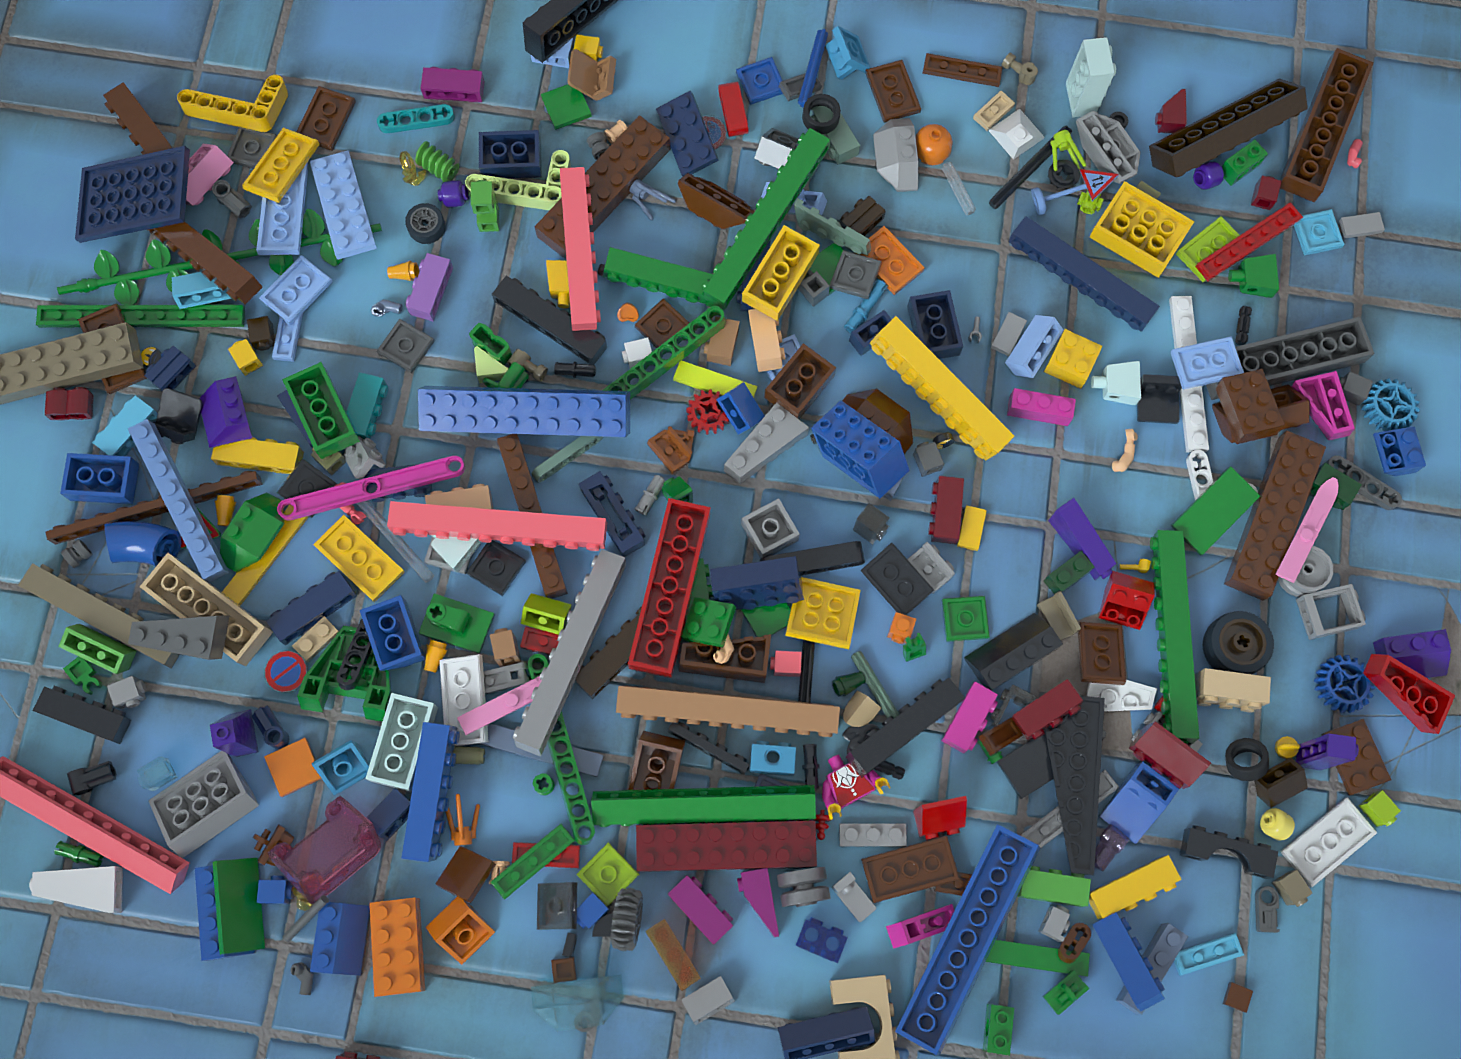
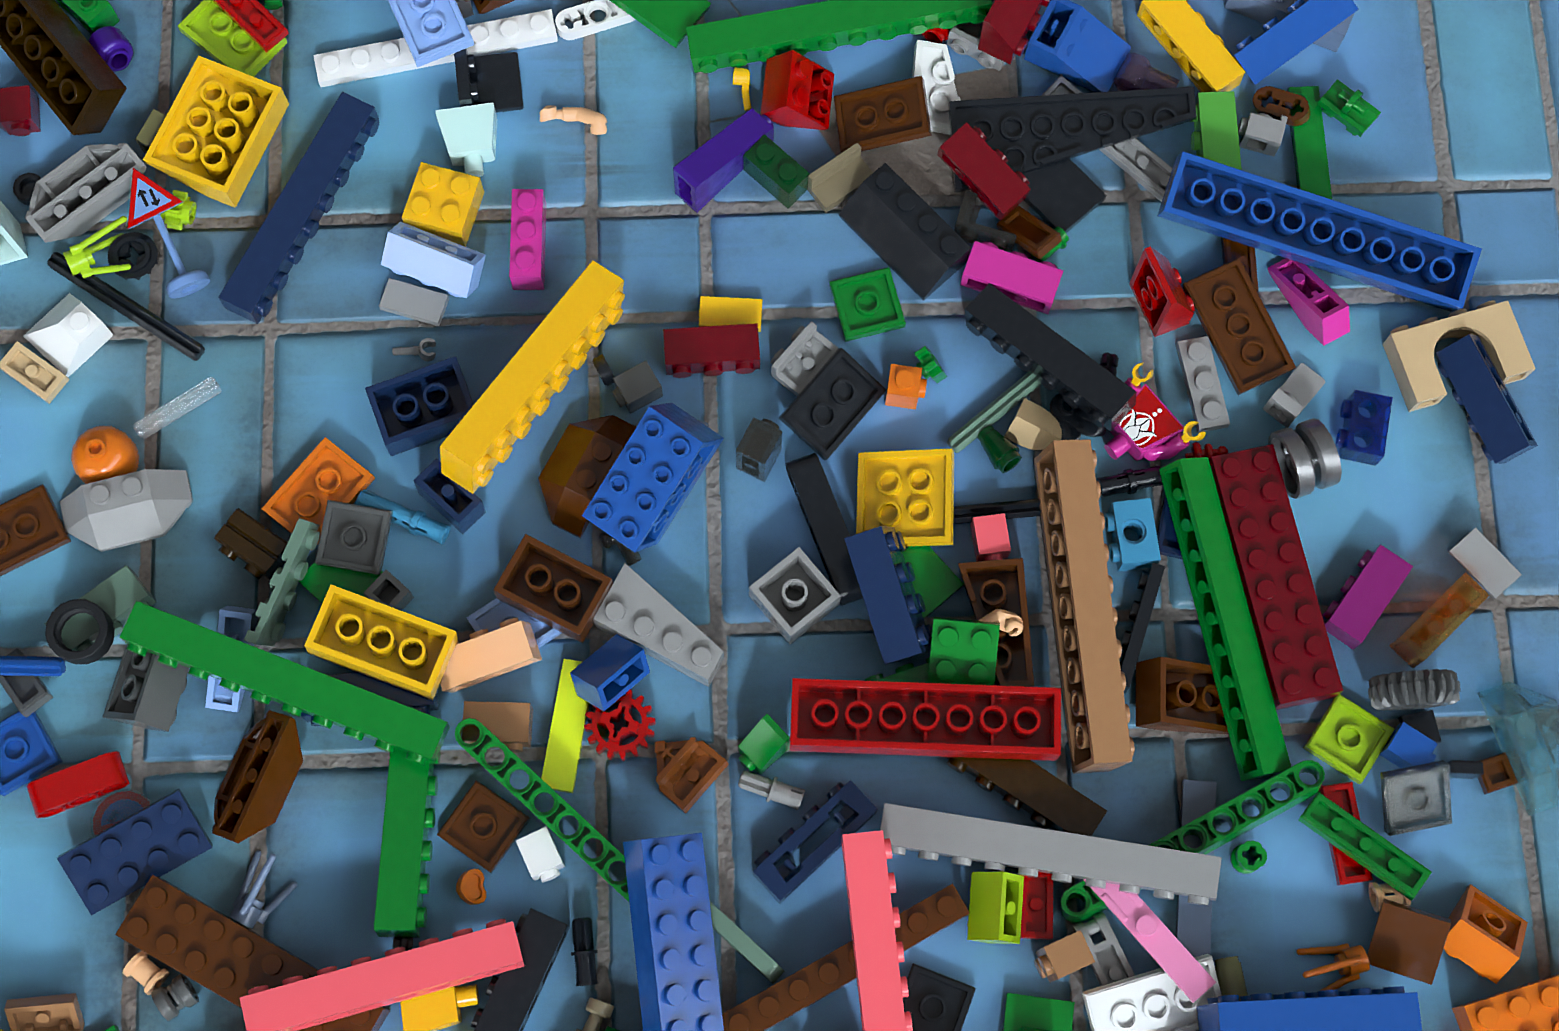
camera: 100 degrees left, 0 degrees up
magenta slope [737,868,779,938] -> none
green brick [982,1004,1014,1056] -> none

